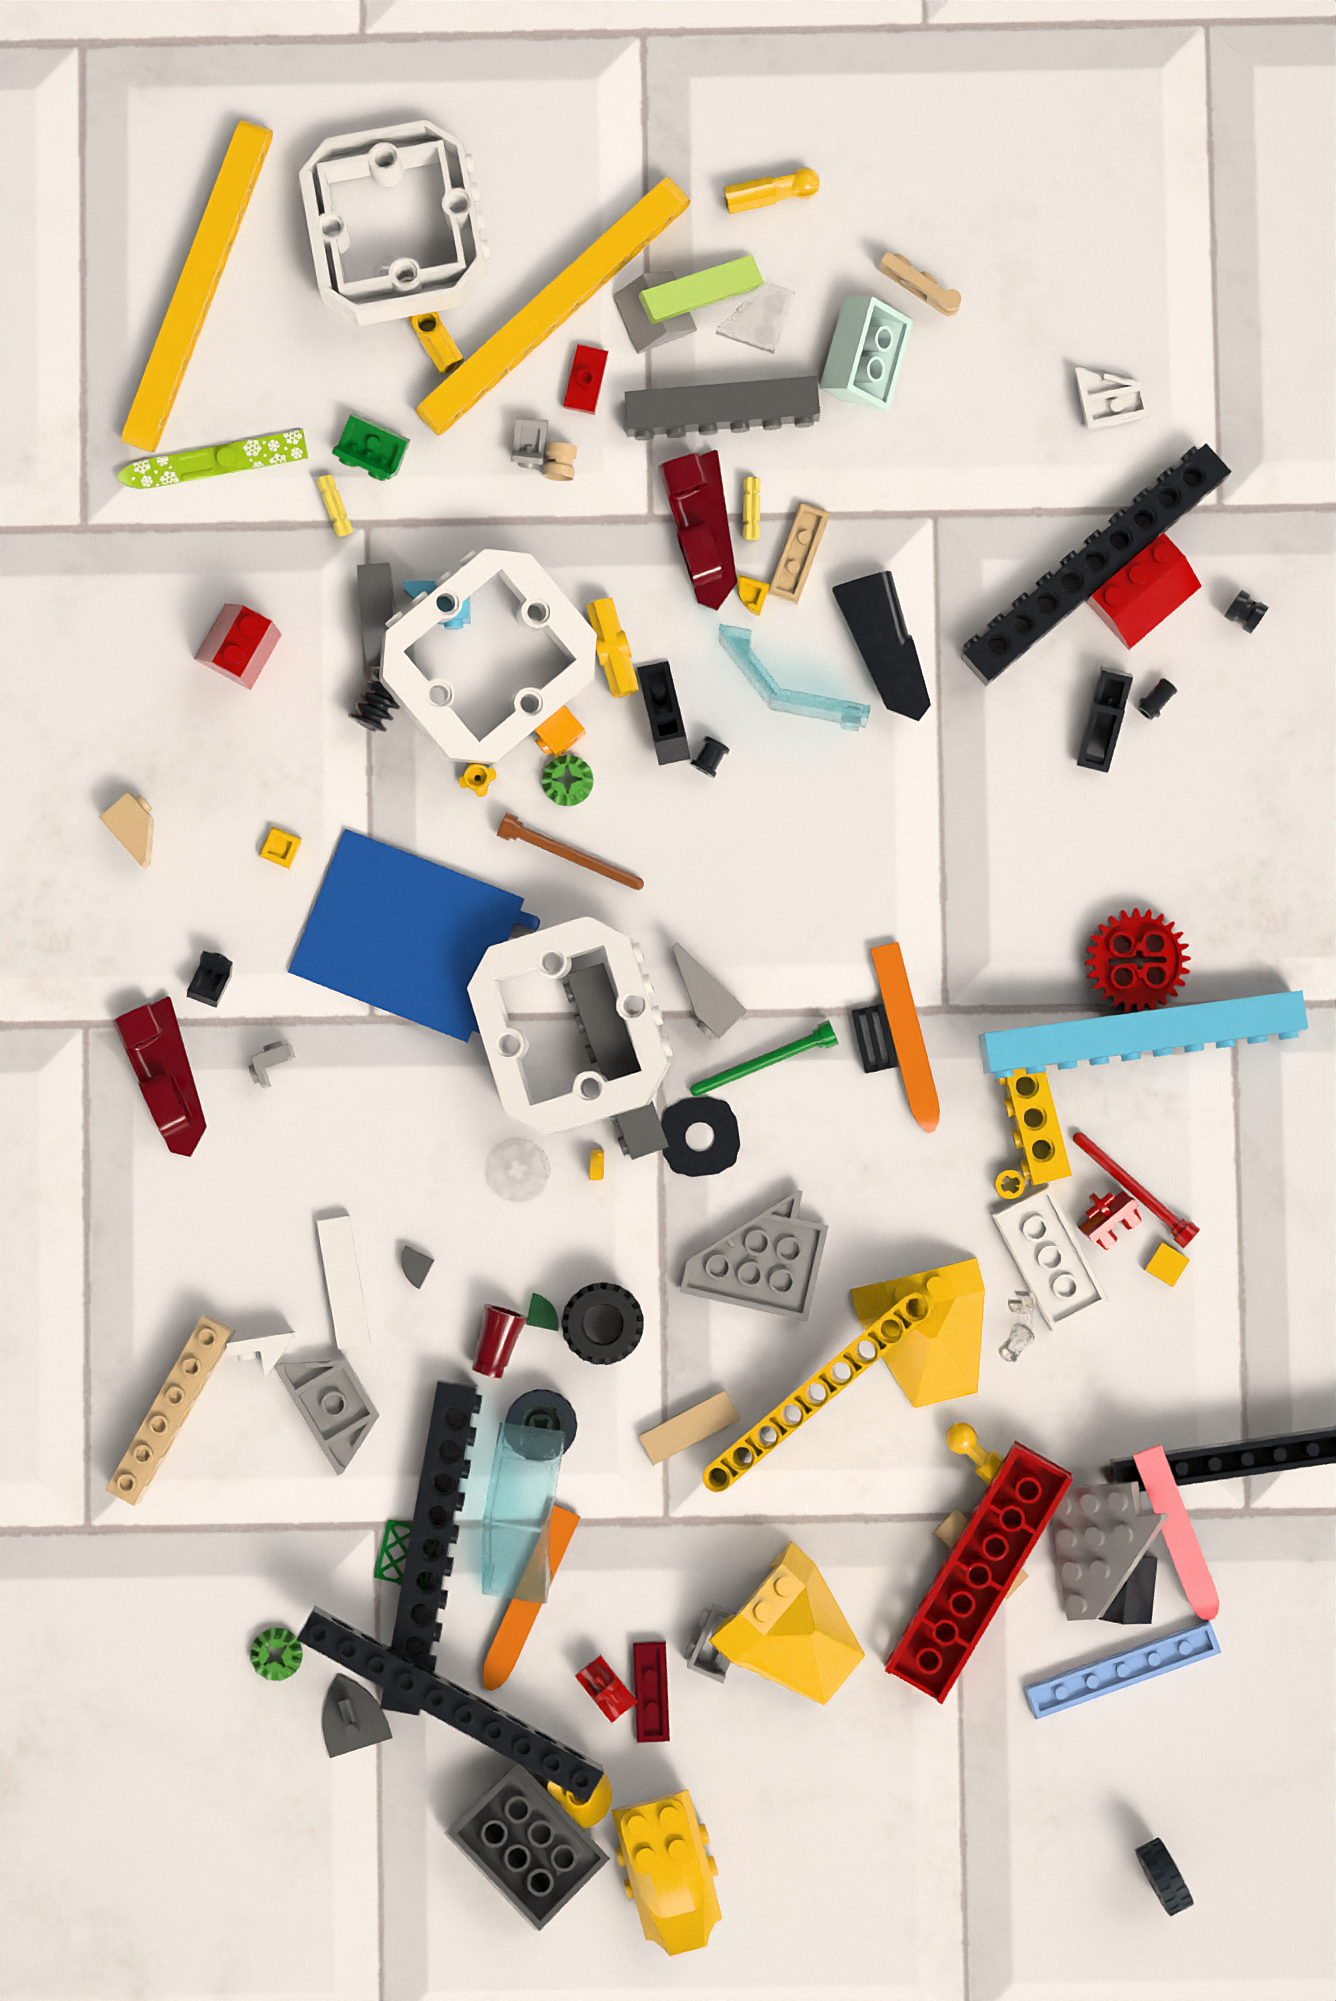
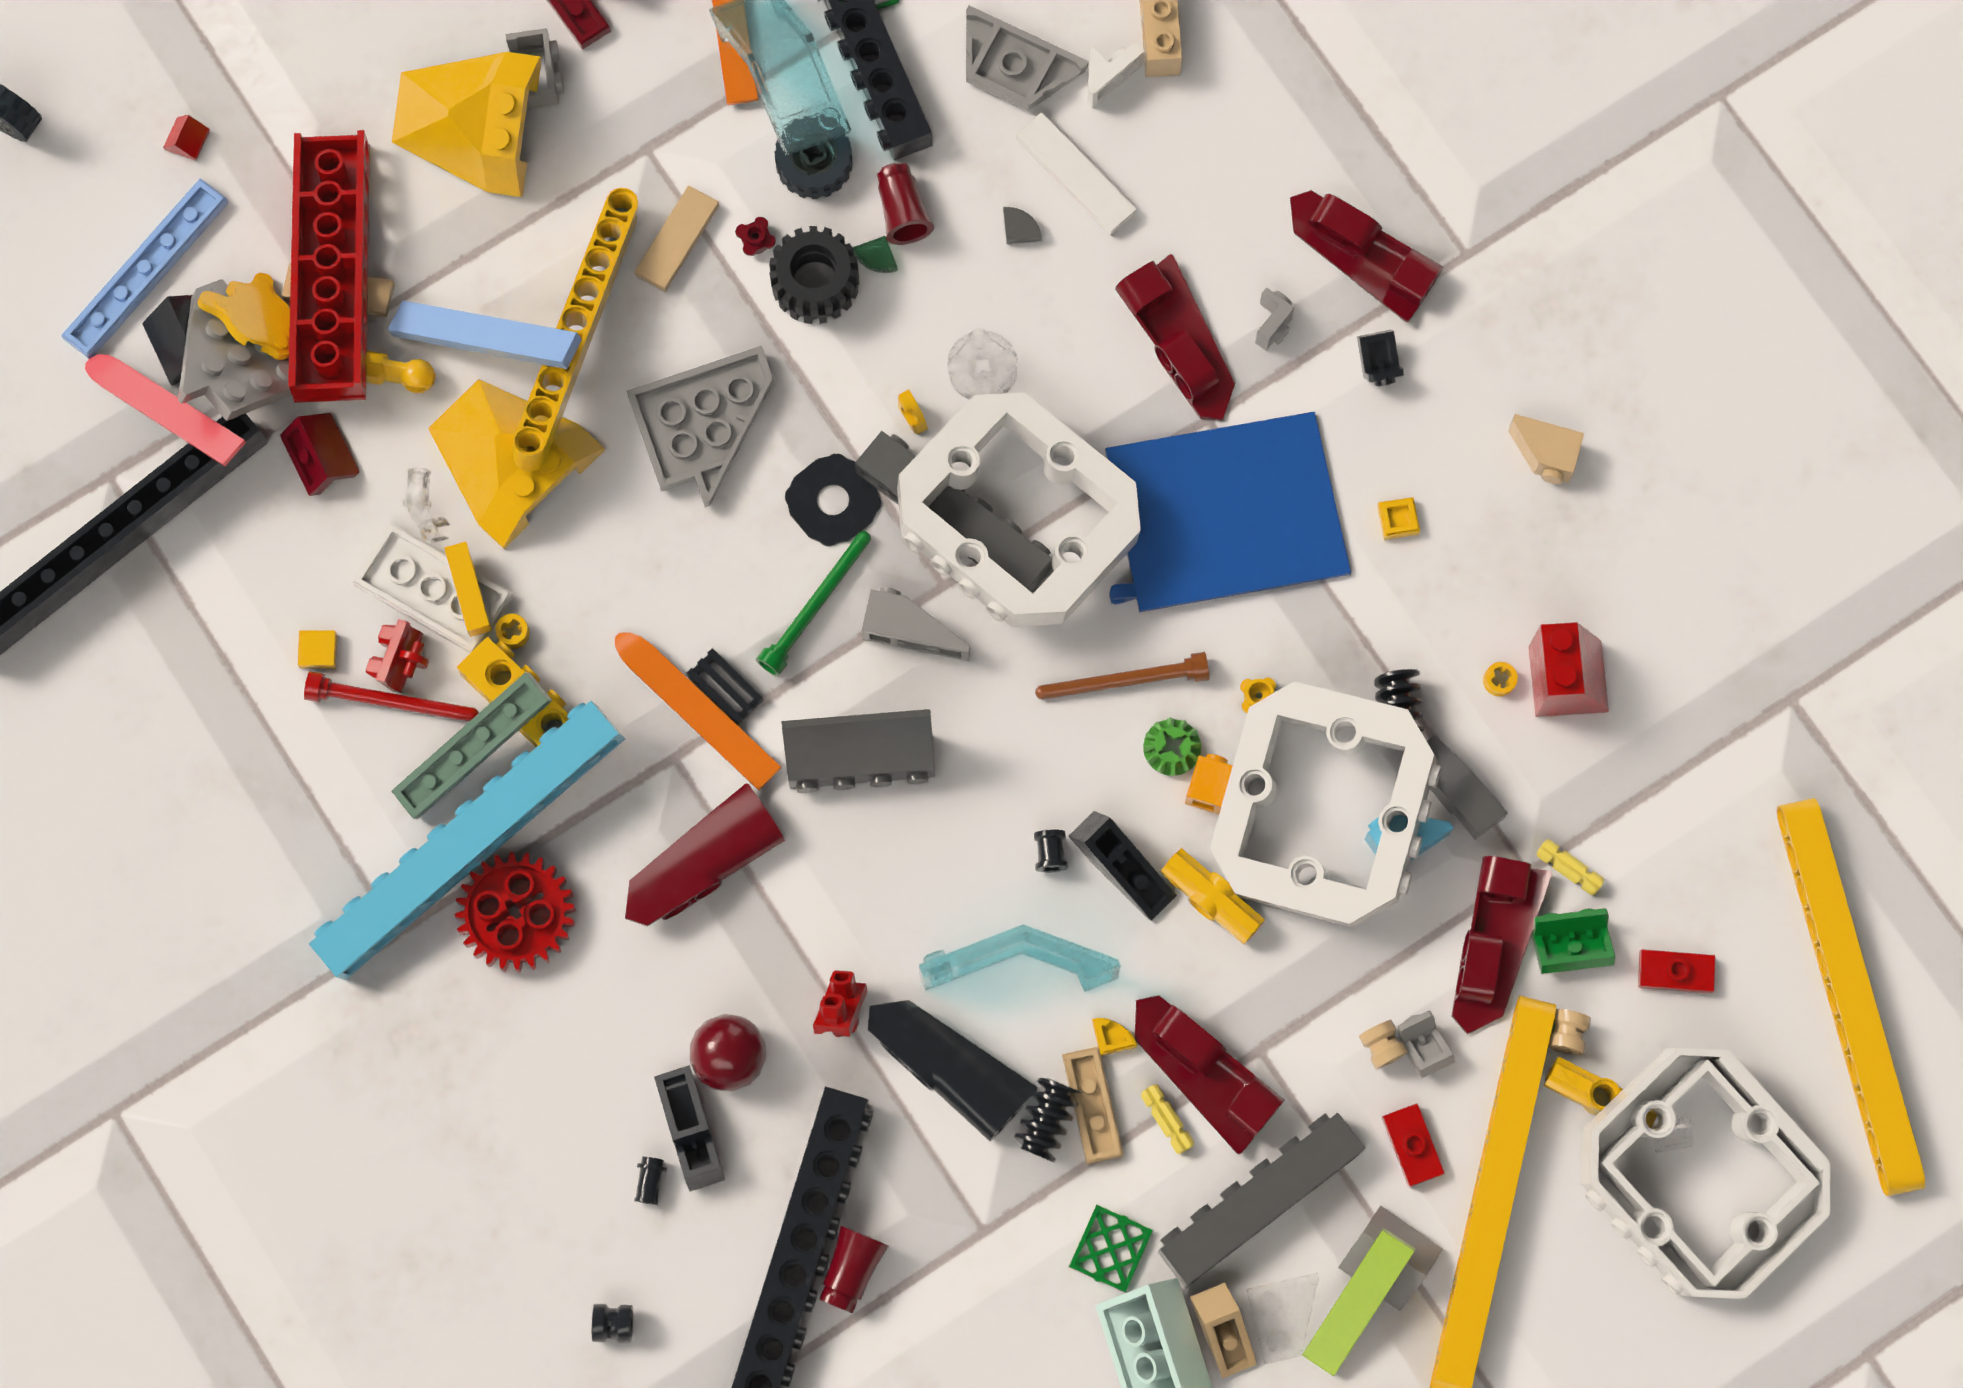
camera: 140 degrees right, 10 degrees down
lime piece [117,430,308,489] -> none
red slope [1087,532,1202,650] -> none
none -> red slope [163,115,210,161]
none -> yellow tile [197,273,290,360]
none -> dark red panel [279,413,359,496]
none -> light blue tile [387,300,582,369]
none -> sand green plate [391,672,552,819]
none -> yellow piece [444,541,492,637]
none -> dark red panel [625,783,785,927]
none -> dark red piece [690,1014,766,1092]
none -> dark red plate [735,217,776,256]
none -> dark grey slope [781,709,935,793]
none -> red hips [813,970,868,1037]
none -> dark red plant [819,1226,889,1313]
none -> black piece [1014,1078,1082,1163]
none -> green window [1069,1204,1153,1293]
none -> dark red panel [1115,254,1235,421]
none -> tan slope [1190,1283,1257,1379]
none -> dark red panel [1451,856,1552,1034]
none -> yellow bush [1483,662,1518,697]
none -> tan wheel [1548,1009,1591,1055]
none -> red plate [1638,949,1715,994]

